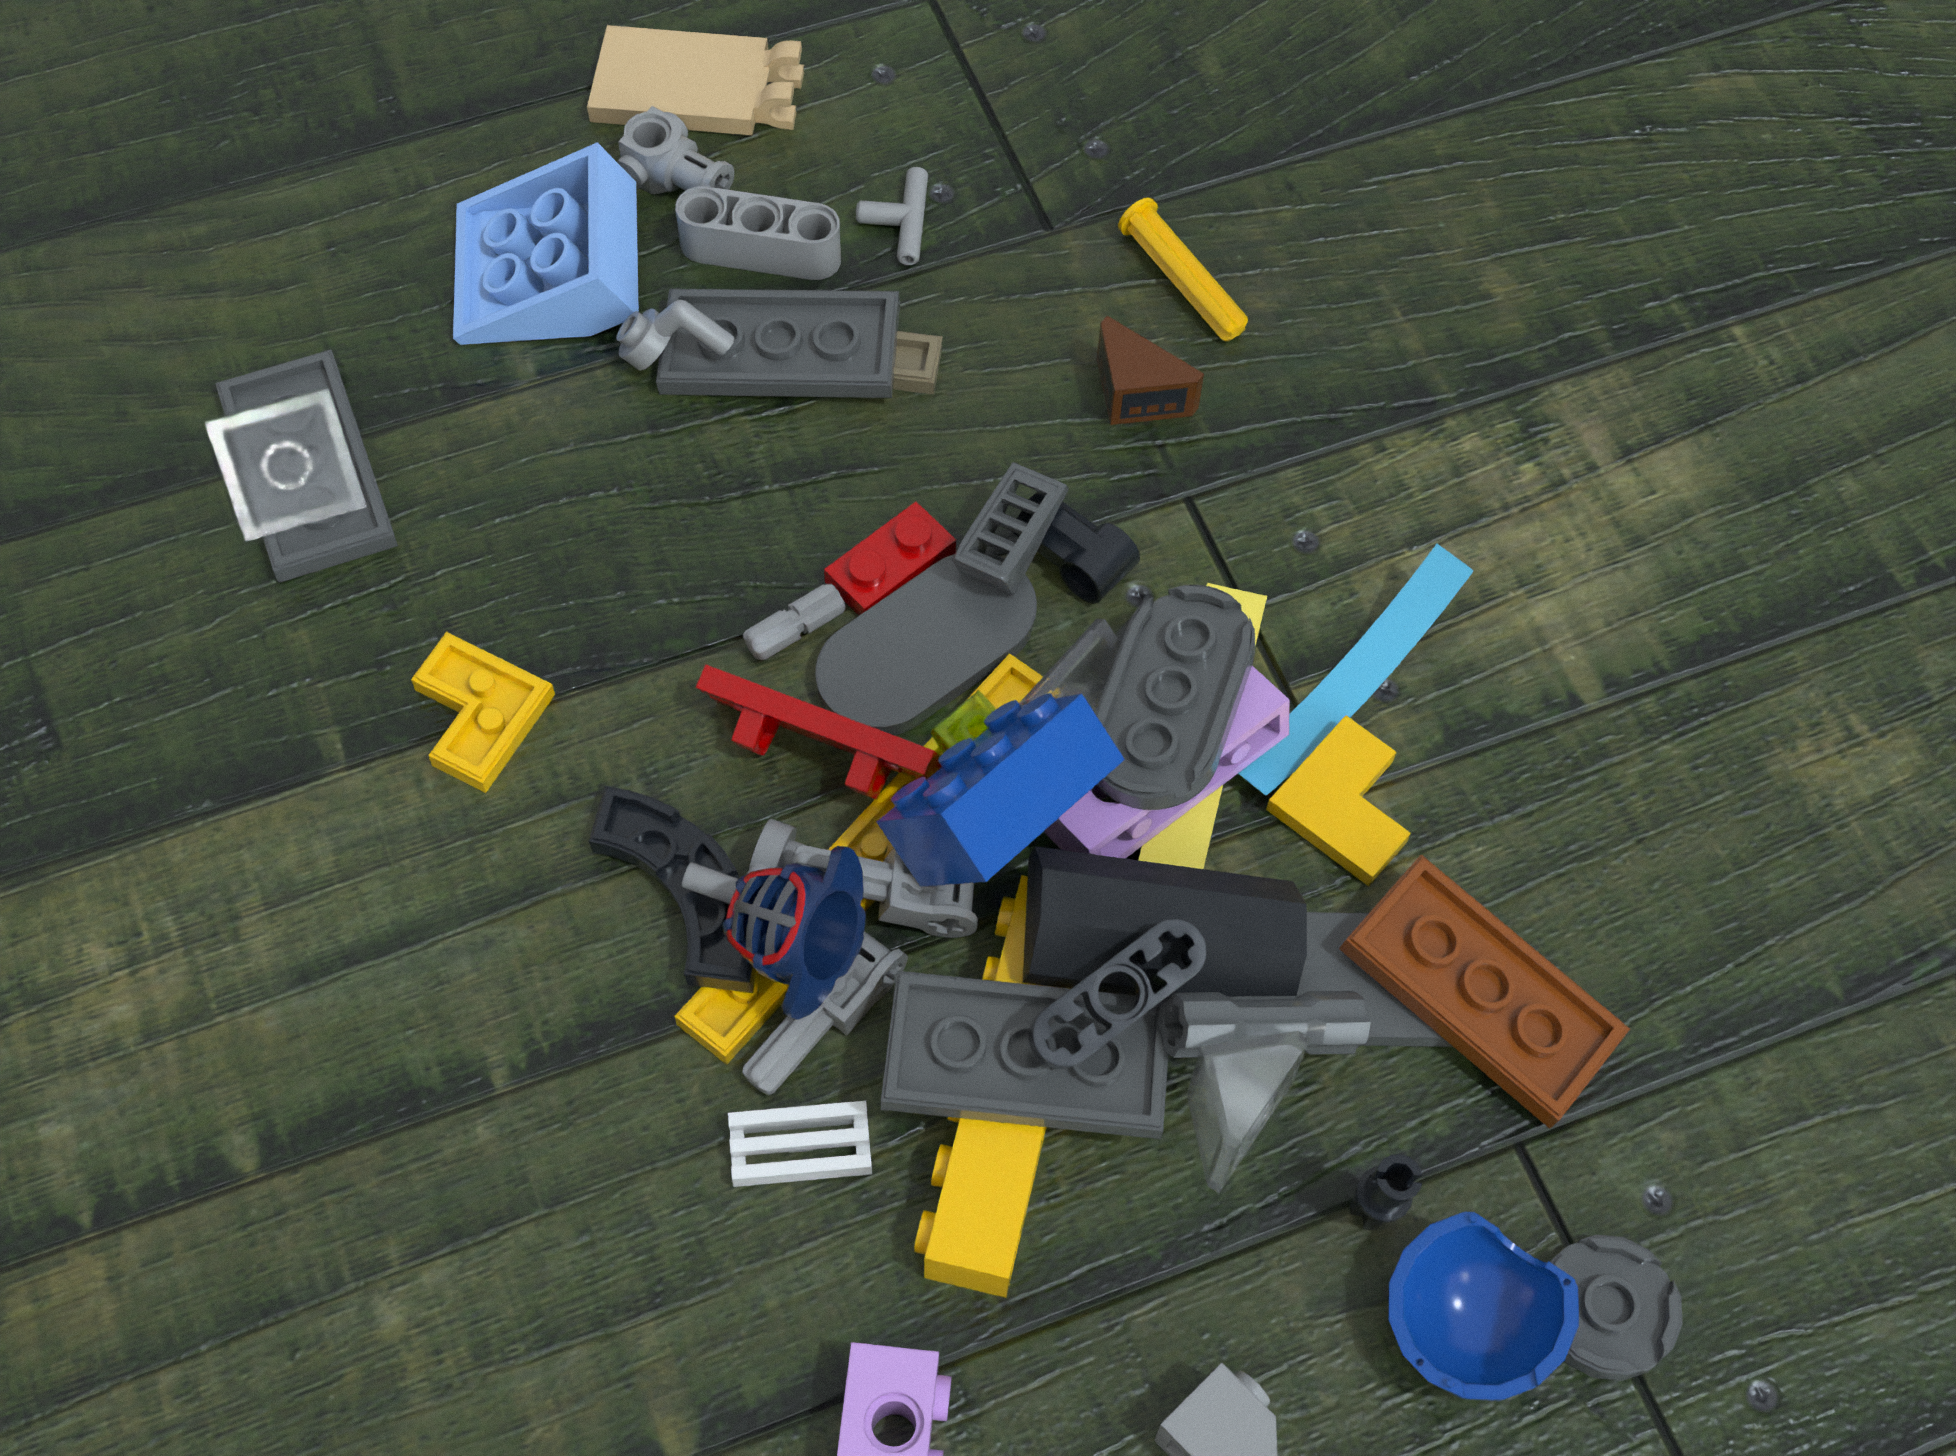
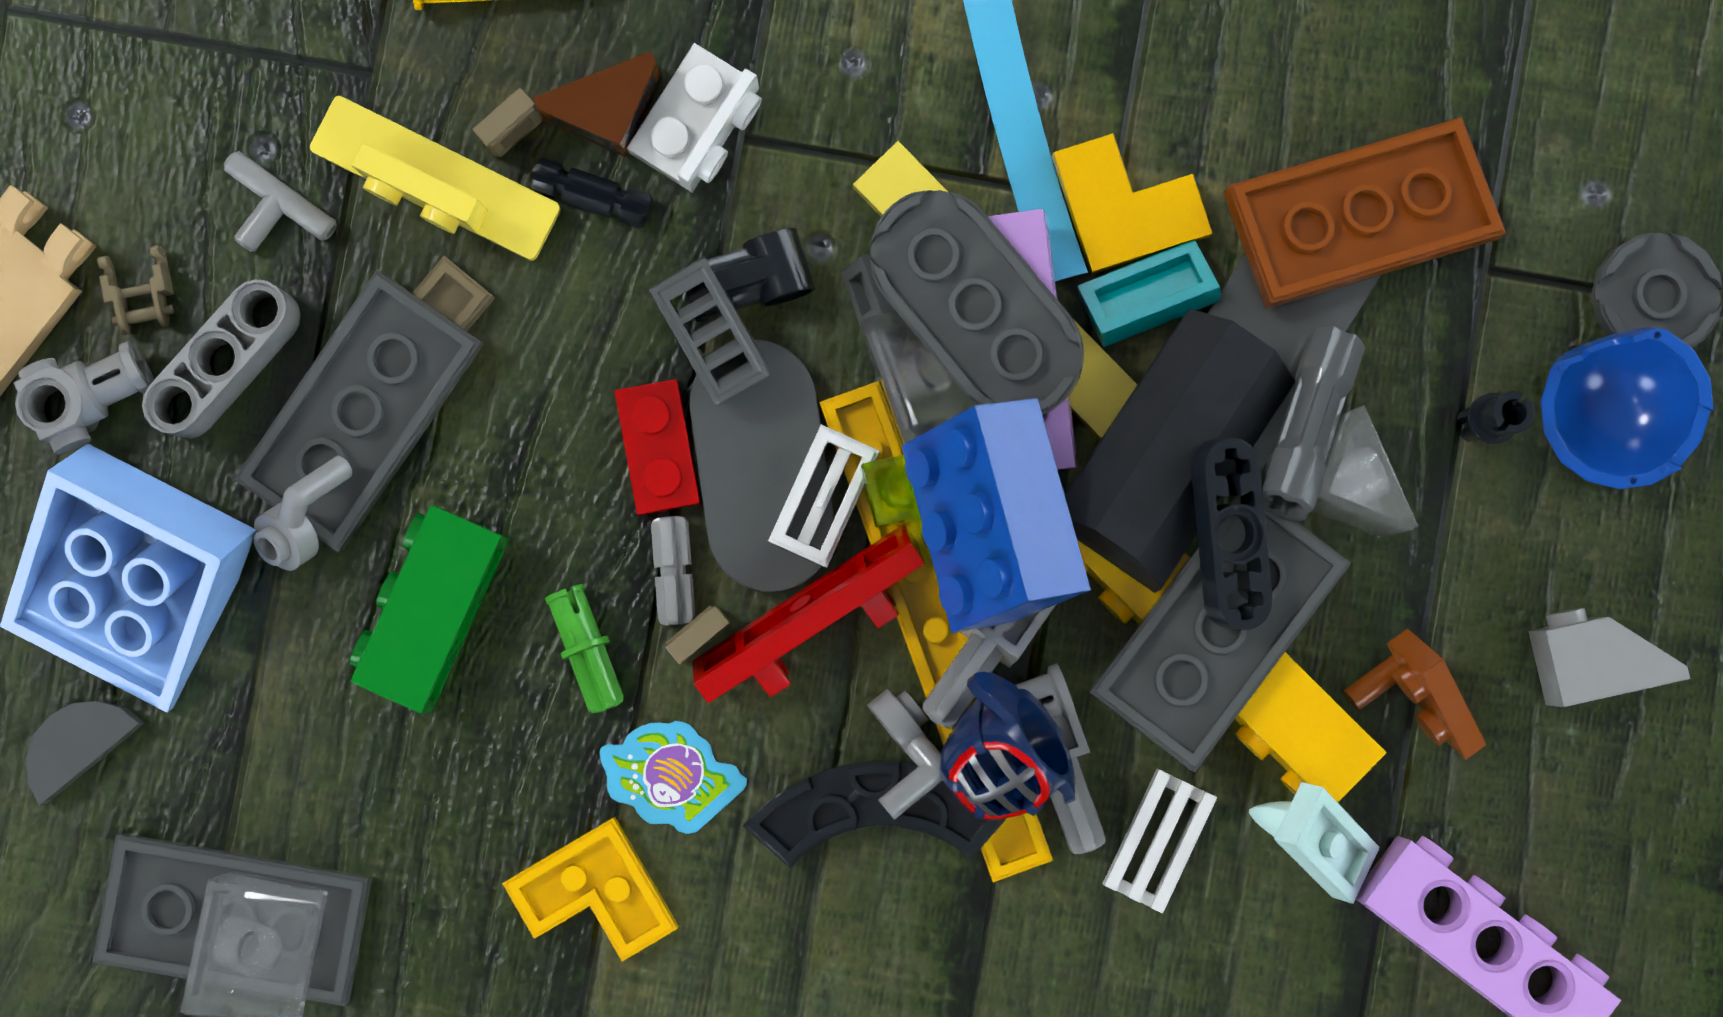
camera: 55 degrees left, 25 degrees up
none -> dark grey tile [26,701,145,806]
none -> dark tan piece [97,245,174,335]
none -> light yellow bracket [310,96,561,261]
none -> green brick [349,504,510,714]
none -> dark tan tile [472,88,542,158]
none -> black axle [529,158,653,228]
none -> bright green axle [545,584,624,713]
none -> sticker [599,721,747,834]
none -> white bracket [627,43,762,193]
none -> dark tan tile [665,605,733,665]
none -> white tile [768,424,879,568]
none -> teal tile [1078,239,1221,348]
none -> light aqua tile [1249,782,1380,904]
none -> dark orange plate [1343,628,1486,760]

